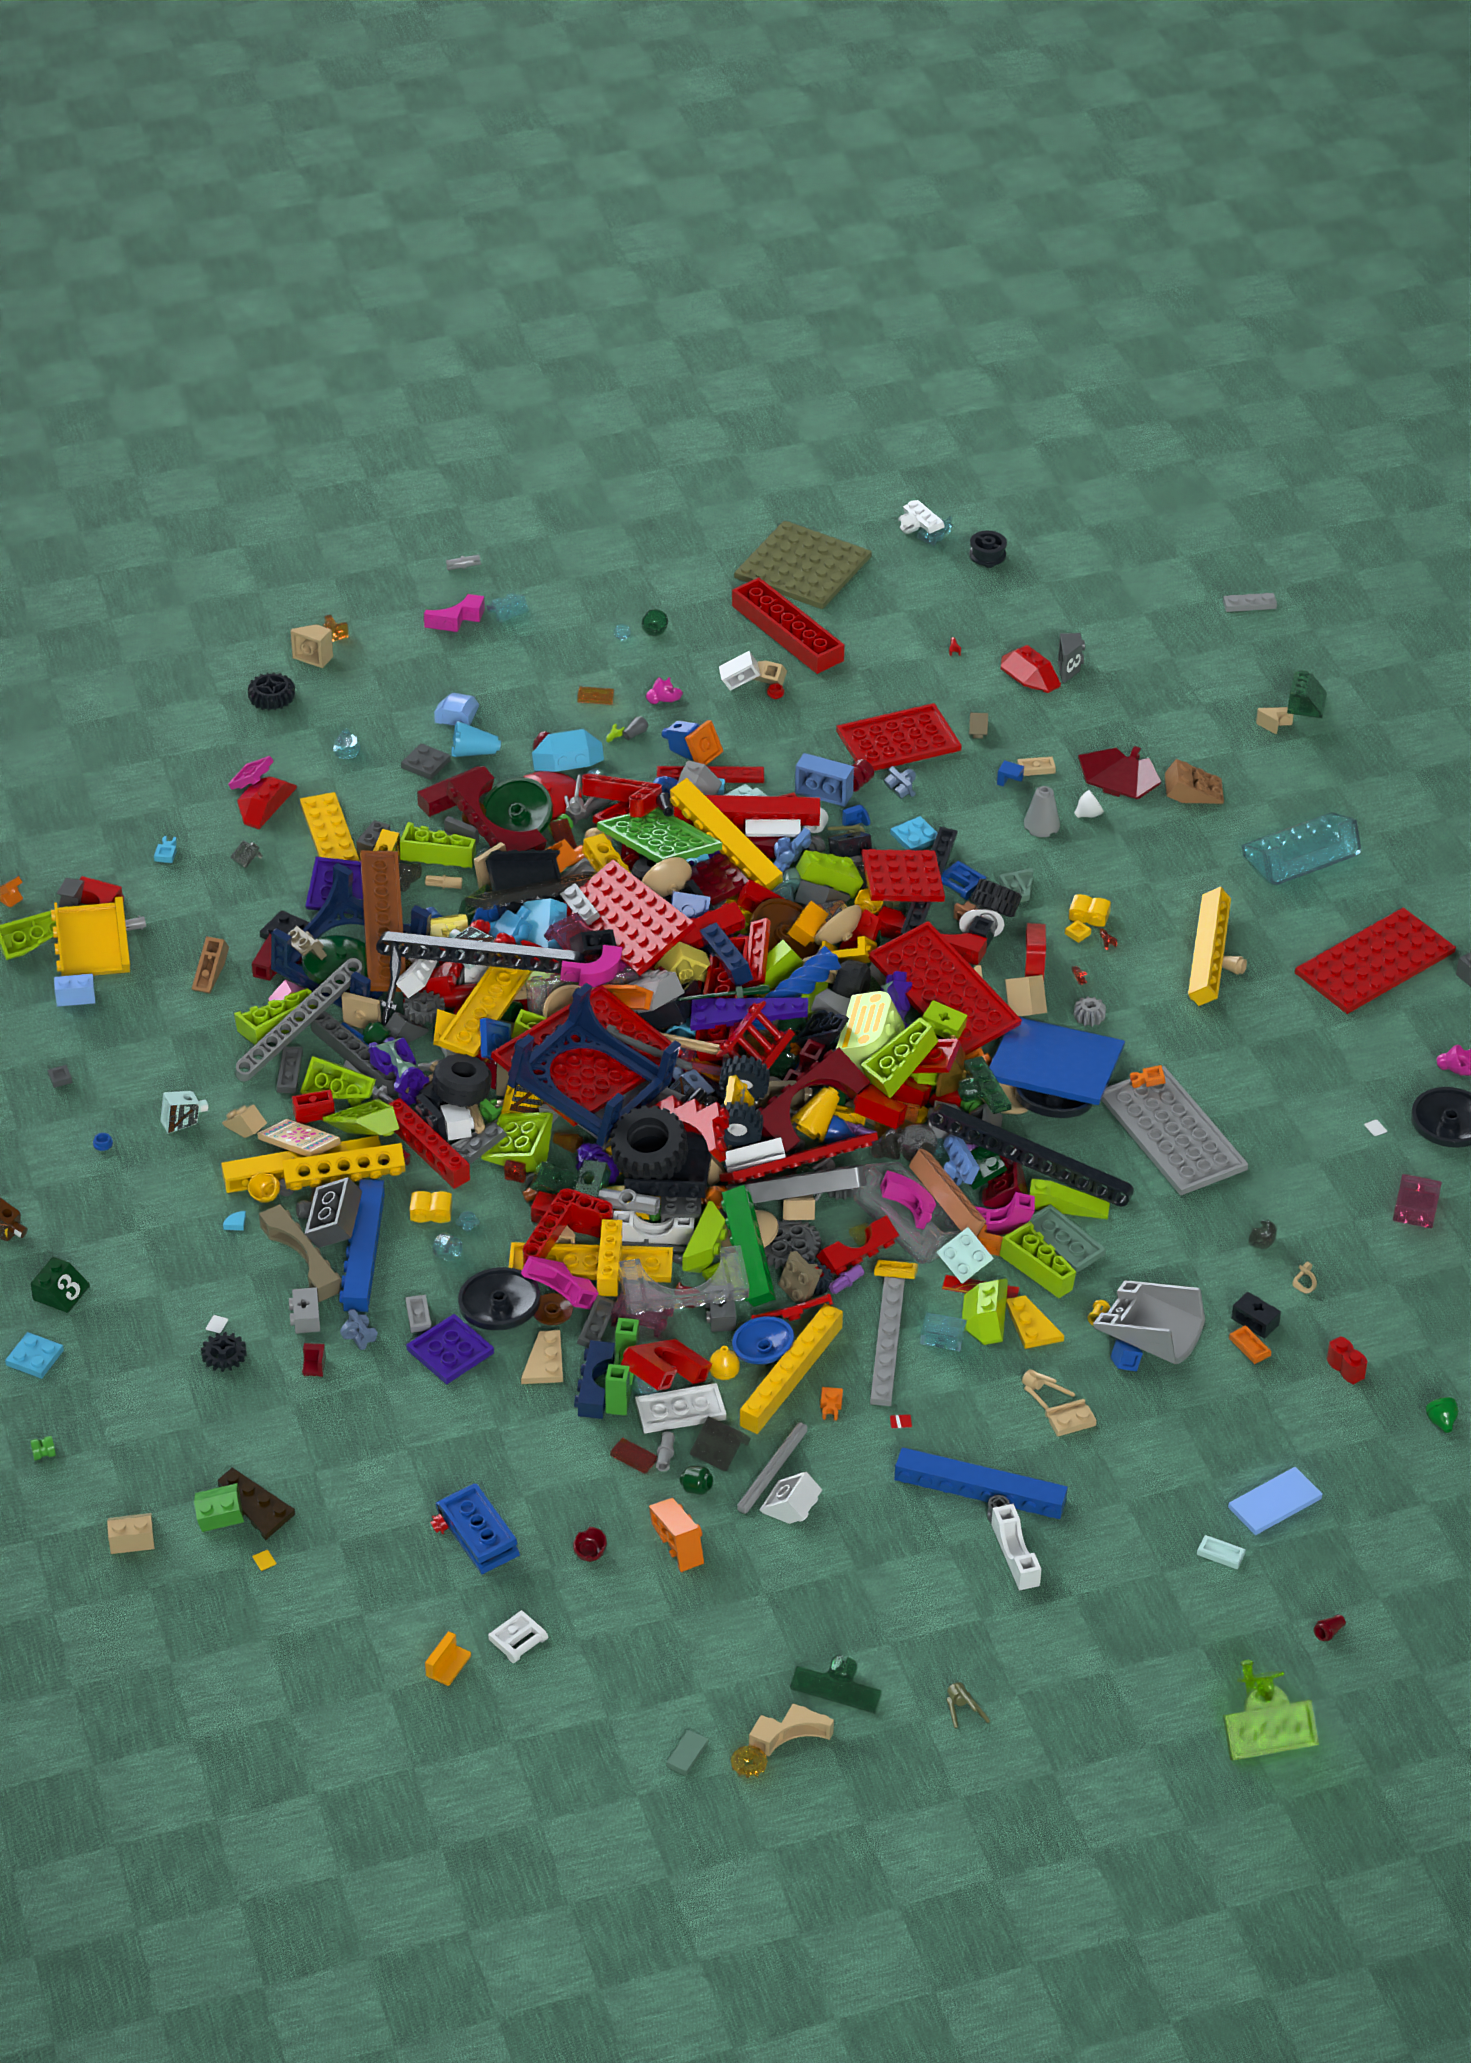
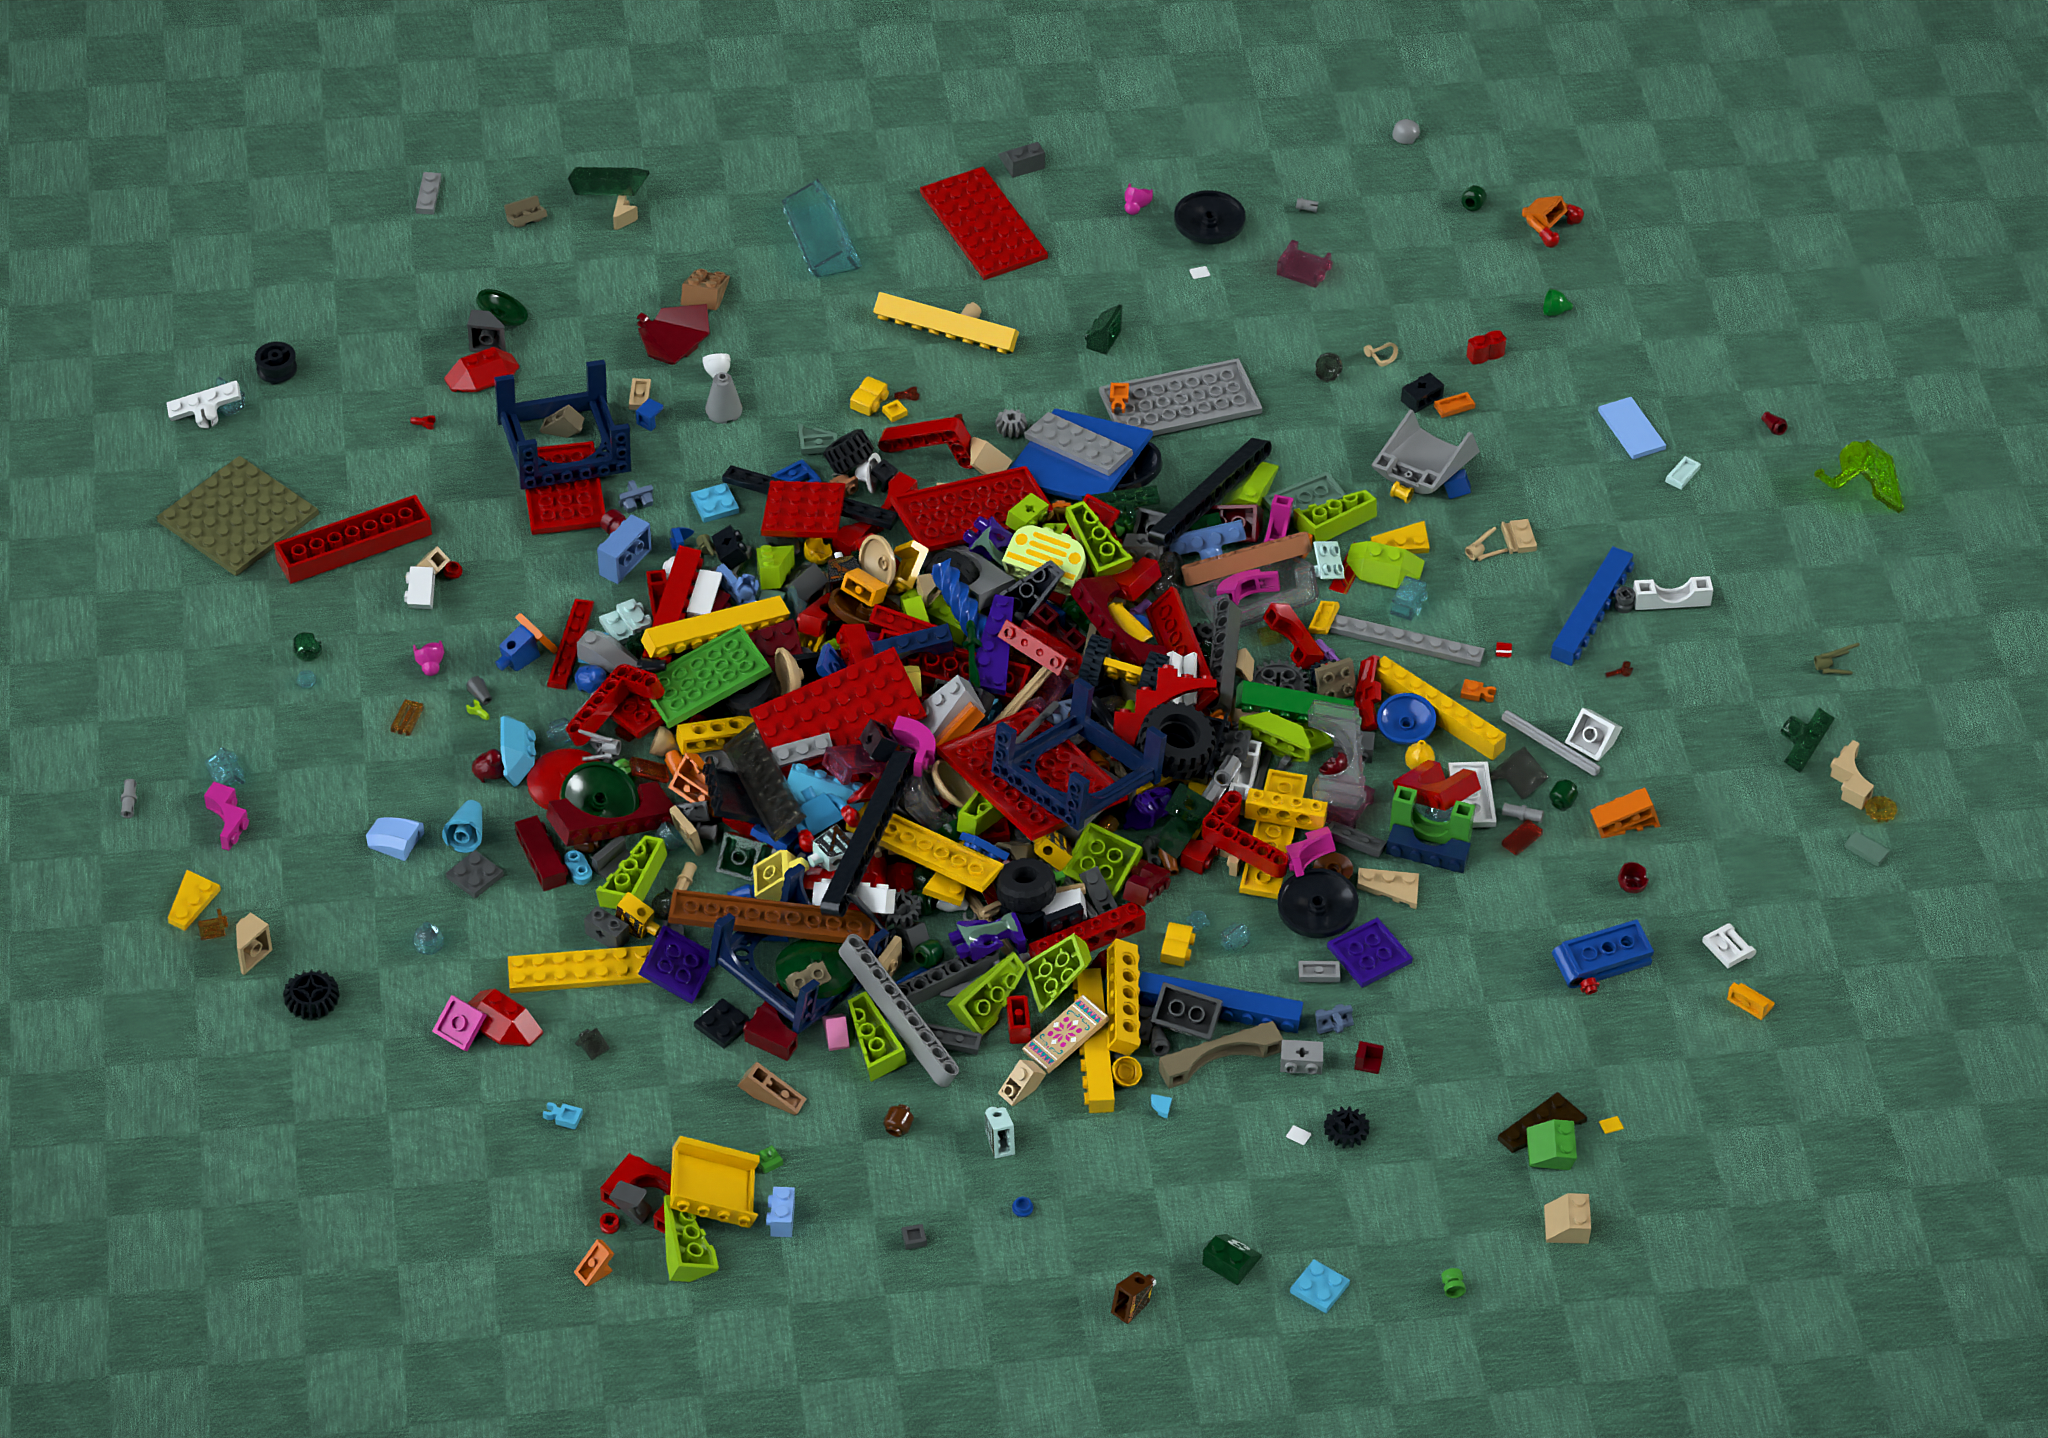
camera: 80 degrees left, 5 degrees up
none -> yellow wing [168,870,221,931]
none -> dark green dish [476,289,528,327]
none -> dark blue arch [494,359,631,490]
none -> dark tan bracket [504,195,547,227]
none -> medium azure plate [564,850,592,885]
none -> red bush [600,1212,619,1234]
none -> bright green tile [755,1145,783,1174]
none -> reddish brown head [883,1104,914,1137]
none -> light grey plate [1024,412,1133,476]
none -> clear green slope [1085,305,1122,355]
none -> dark red arch [1122,863,1171,907]
none -> clear red hand [1605,661,1633,677]

